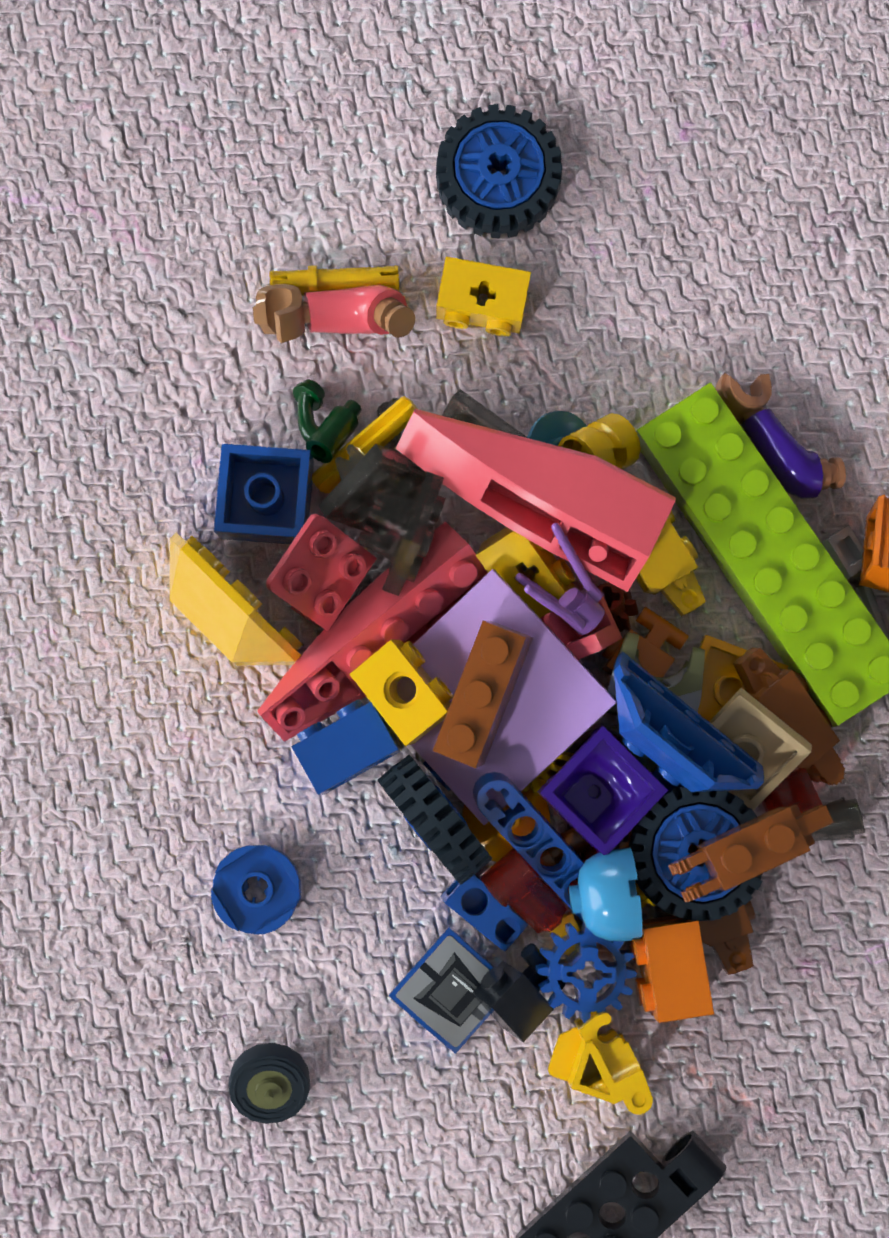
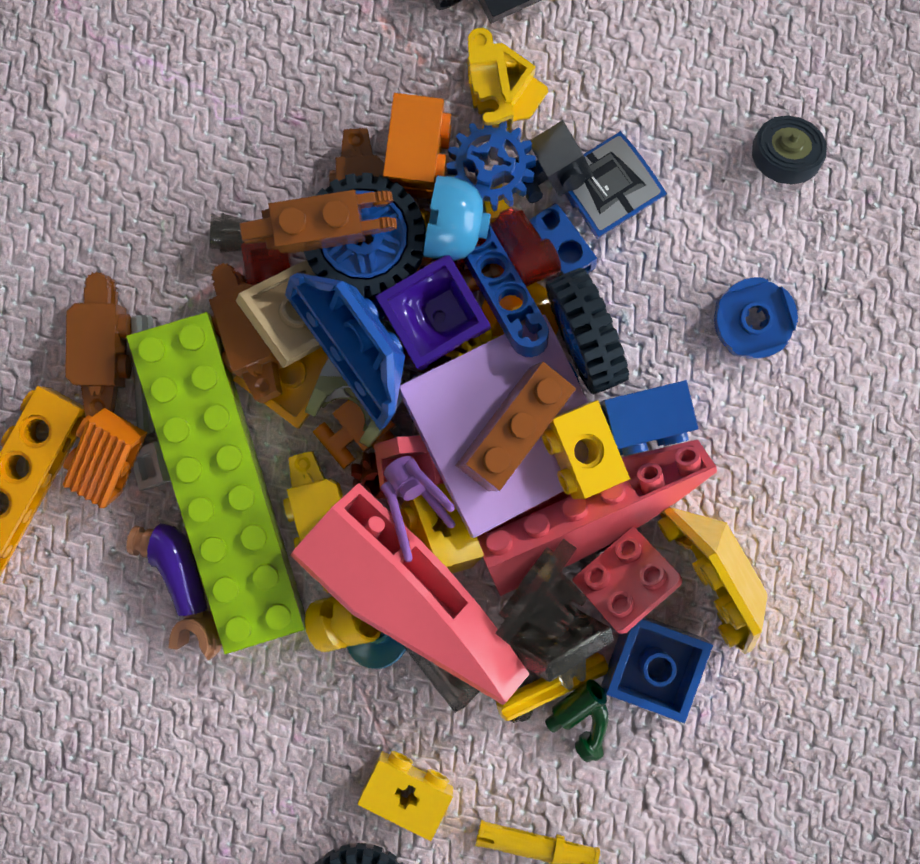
camera: 160 degrees left, 5 degrees up
piece [253,284,415,343] -> none

